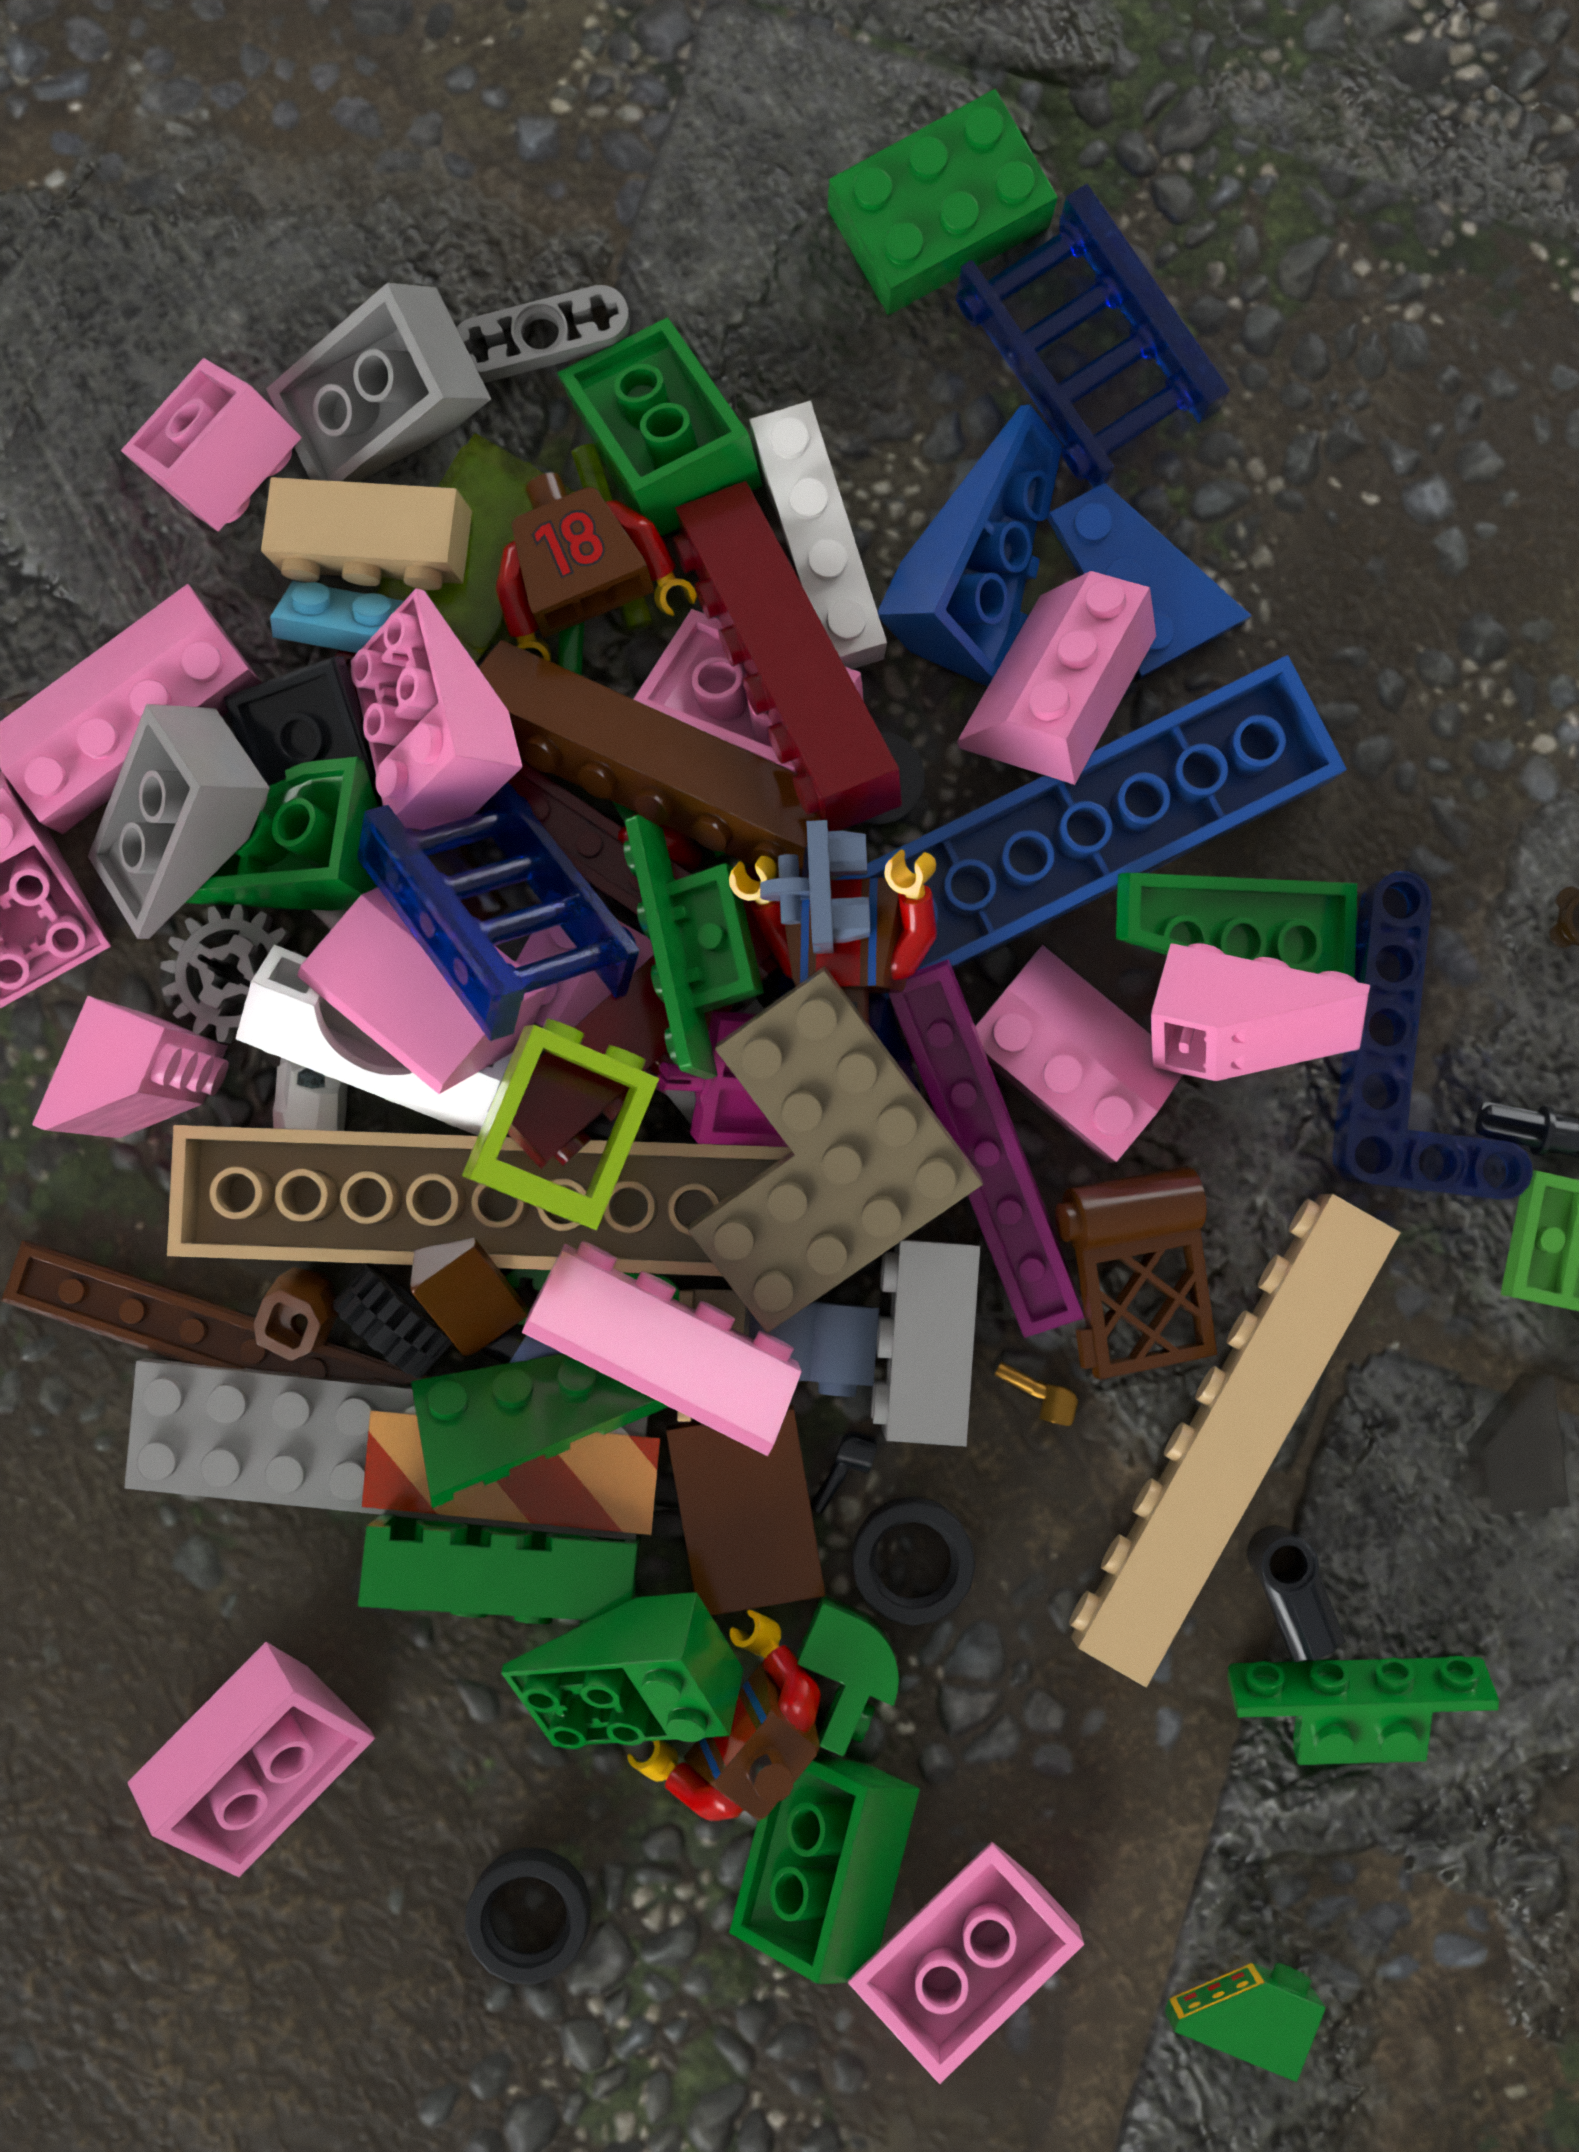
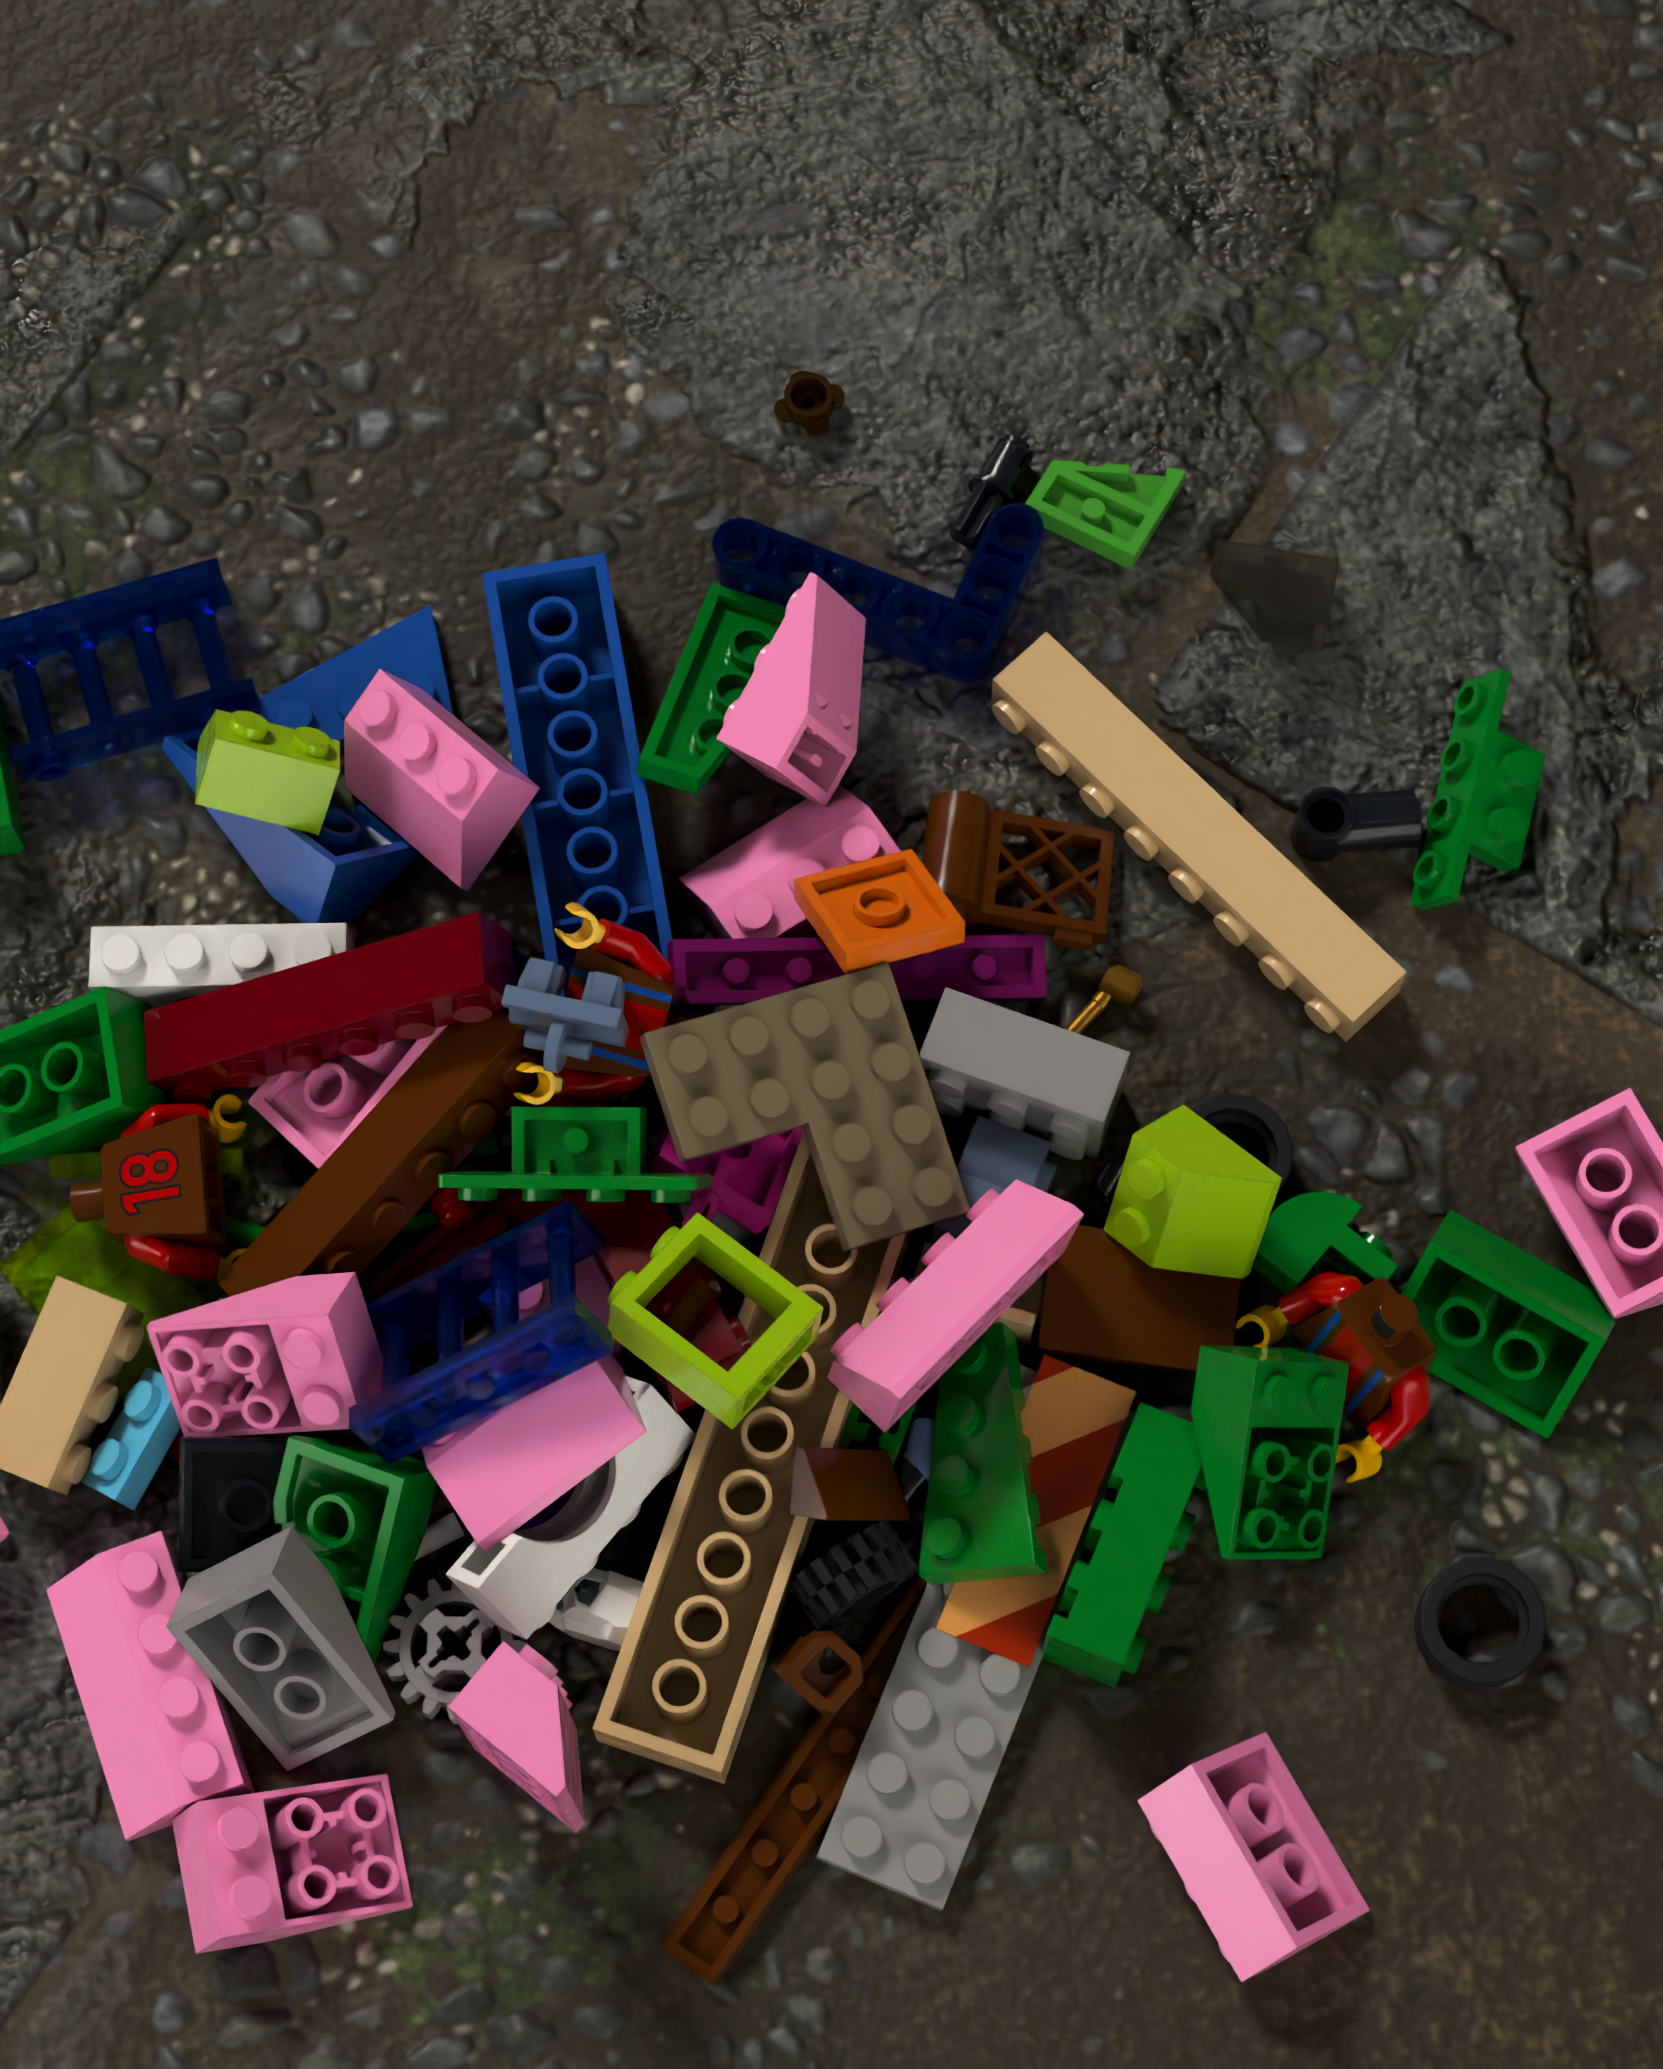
camera: 70 degrees left, 15 degrees down
none -> lime slope [195,709,340,835]
none -> orange plate [794,848,965,974]
none -> lime slope [1104,1104,1282,1279]

